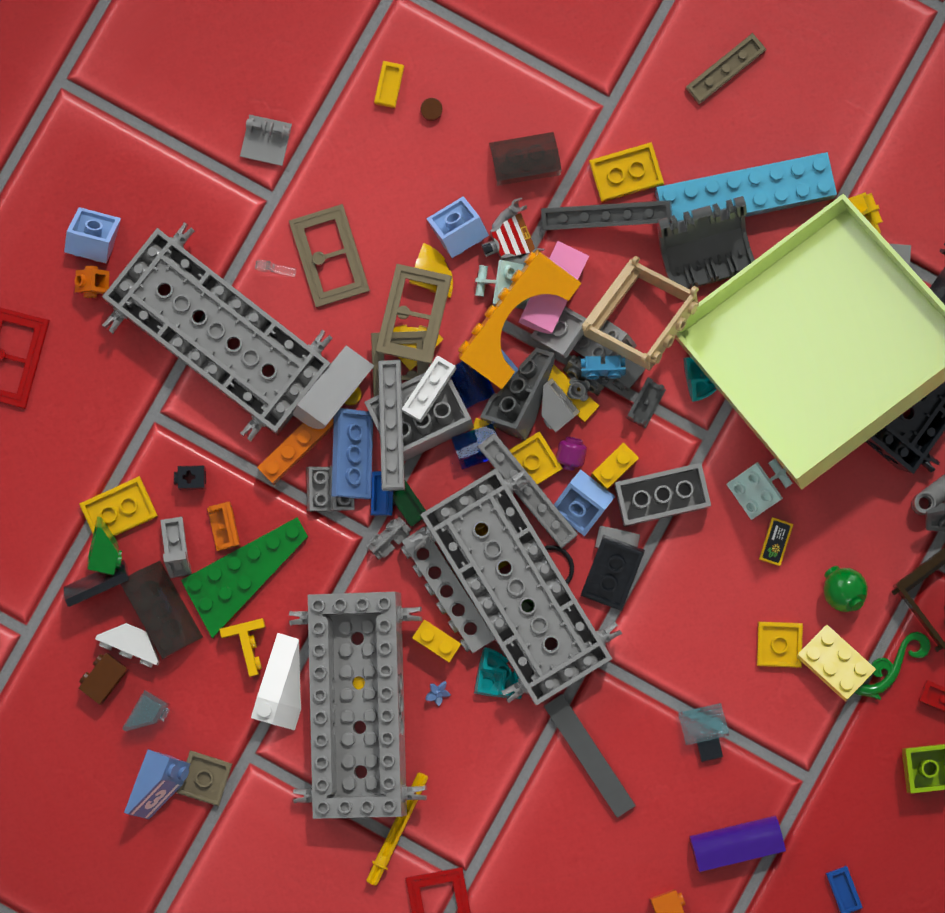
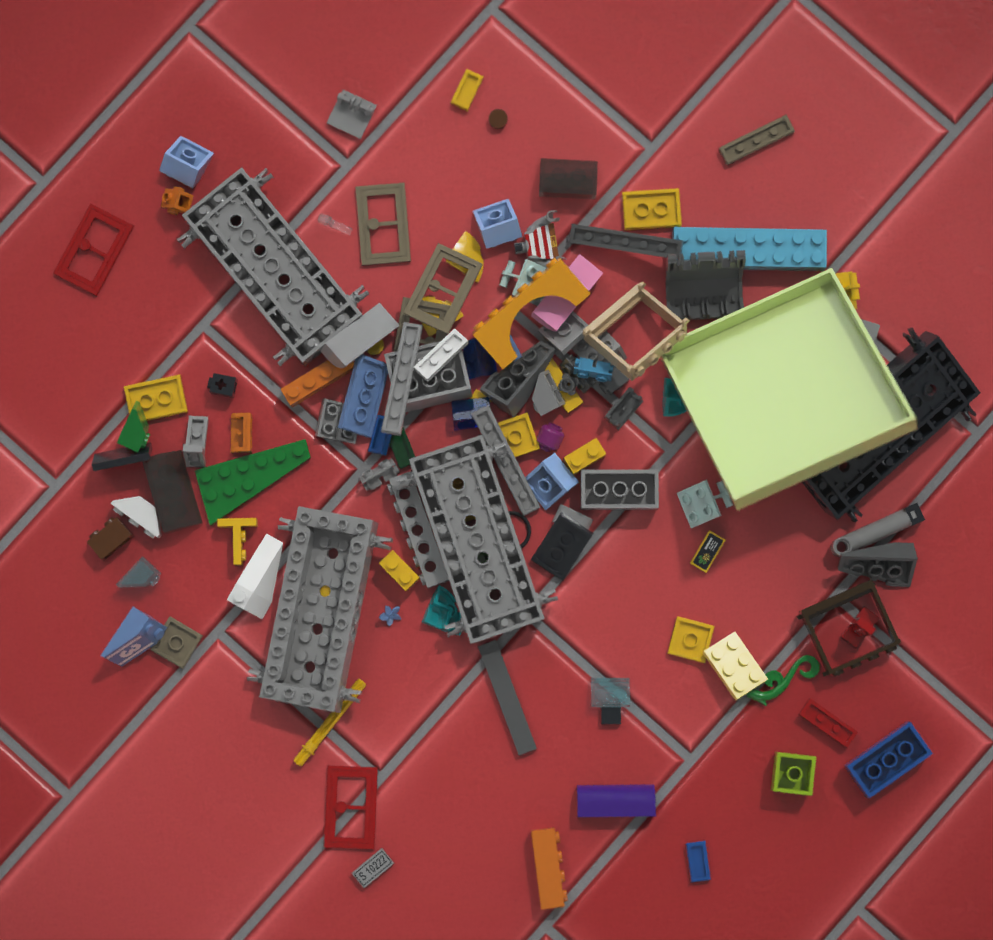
camera: 15 degrees right, 0 degrees up
green brick [823,566,868,612] -> none

